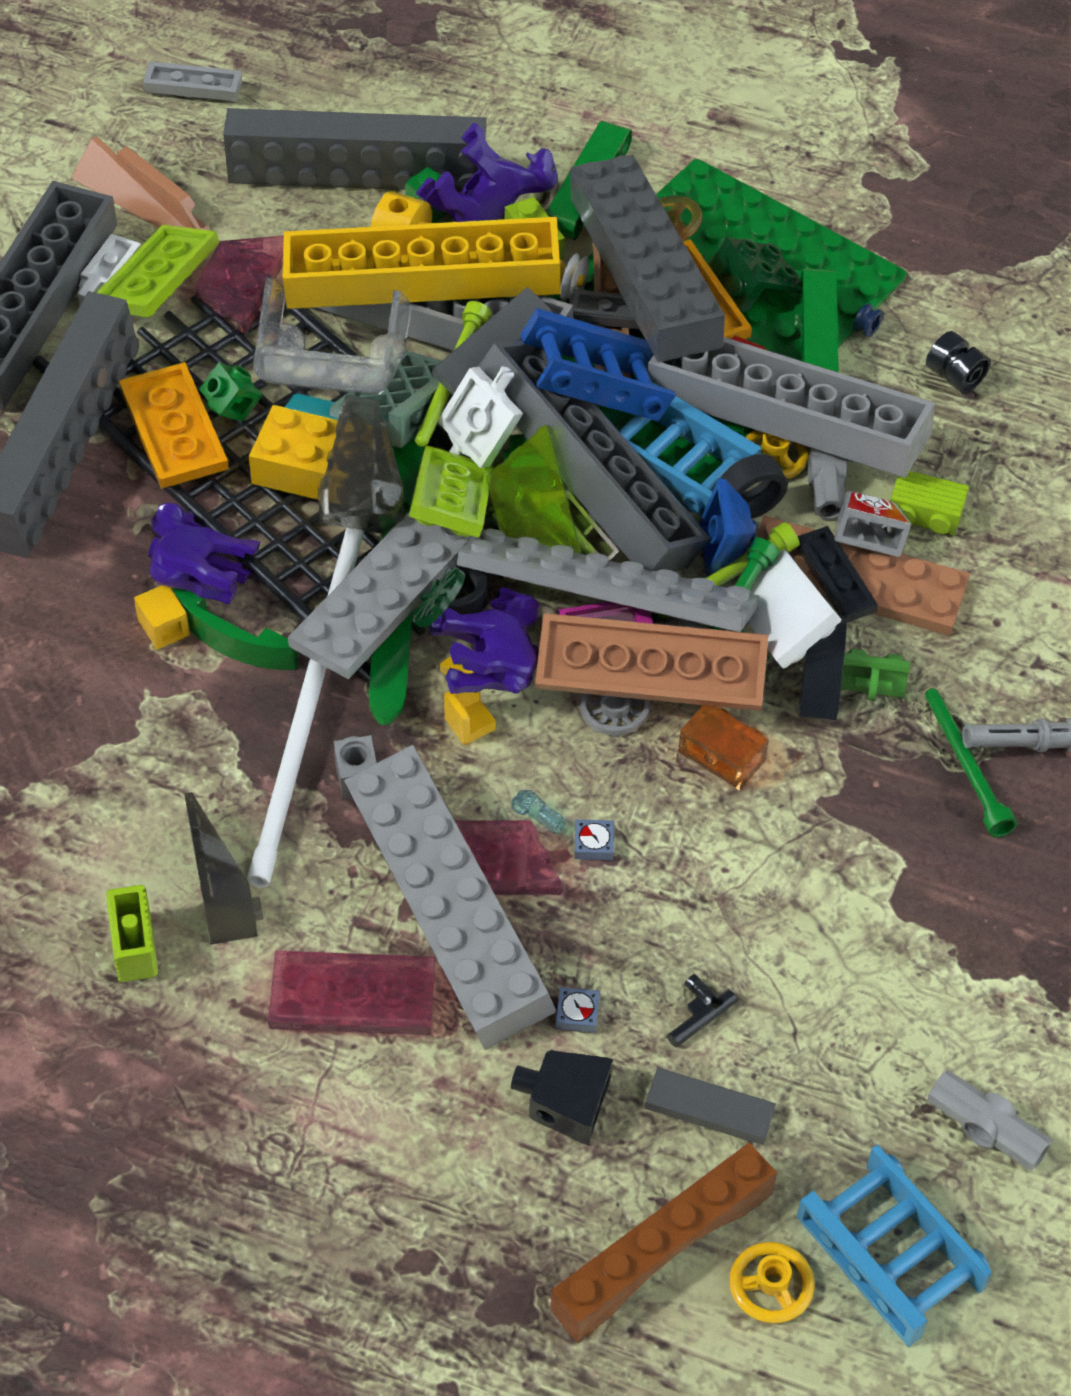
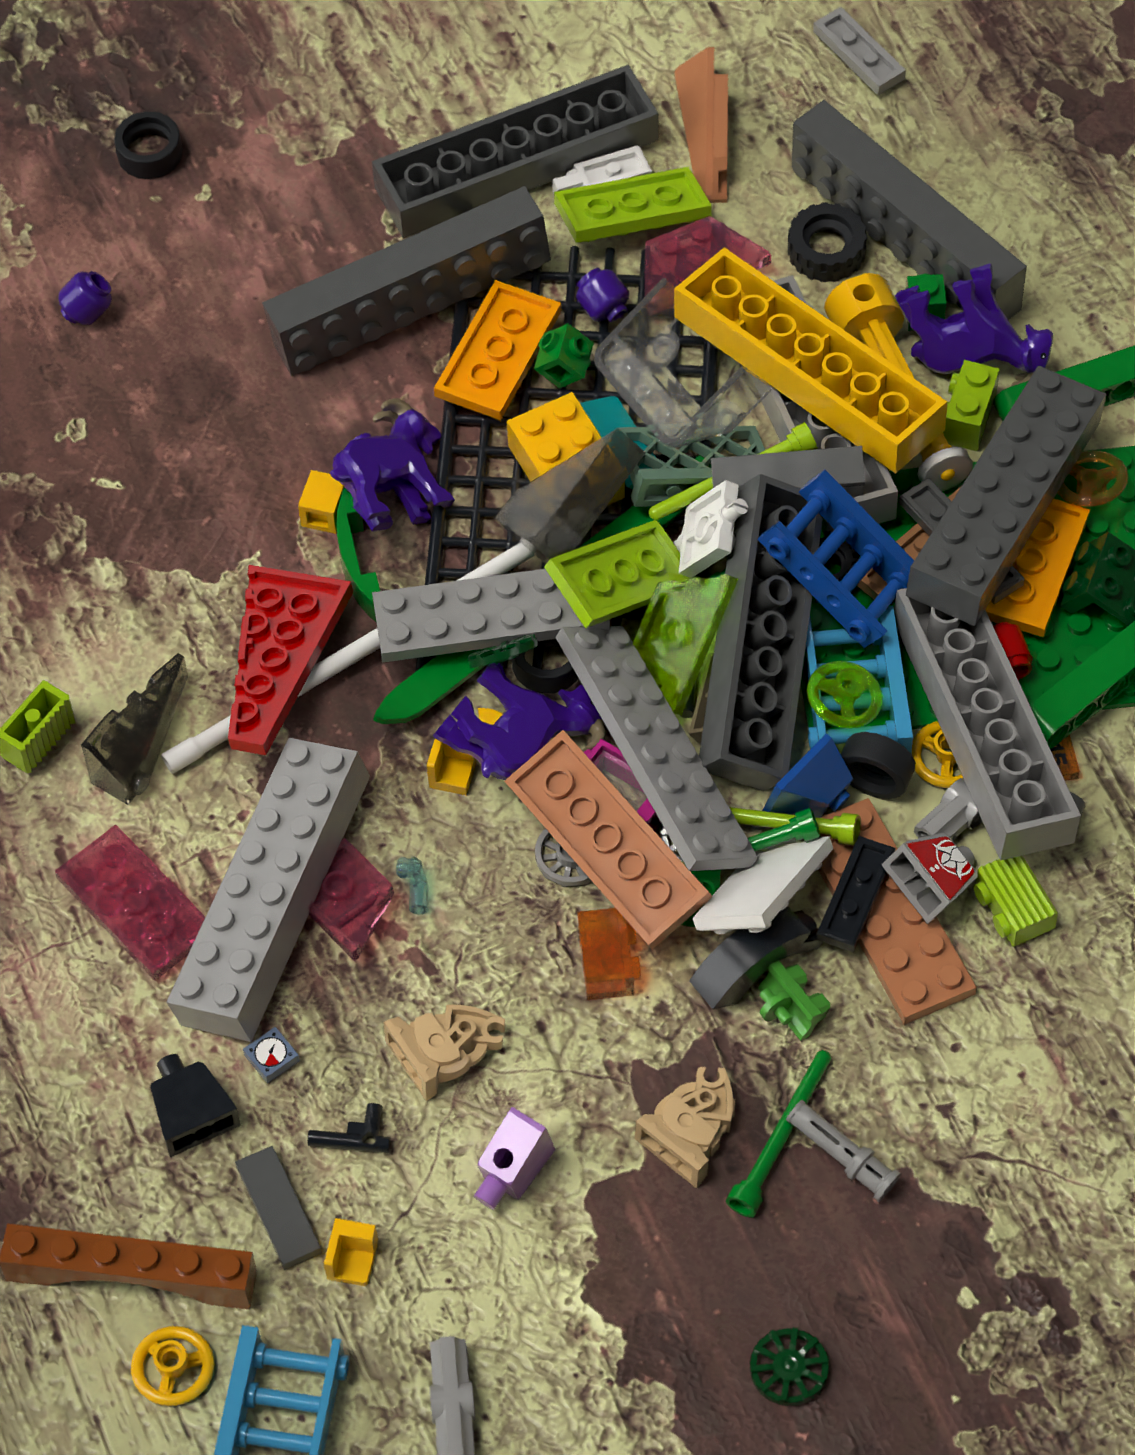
camera: 50 degrees right, 5 degrees up
light grey brick [333,735,377,800] -> none
tile [575,819,614,860] -> none
none -> red wing [228,565,354,755]
none -> yellow panel [324,1218,378,1286]
none -> tan piece [384,1005,505,1102]
none -> medium lavender torso [474,1107,556,1210]
none -> dark purple head [576,267,629,323]
none -> tan piece [634,1067,735,1188]
none -> black tyre [788,202,867,283]
none -> clear neon green piece [807,661,883,729]

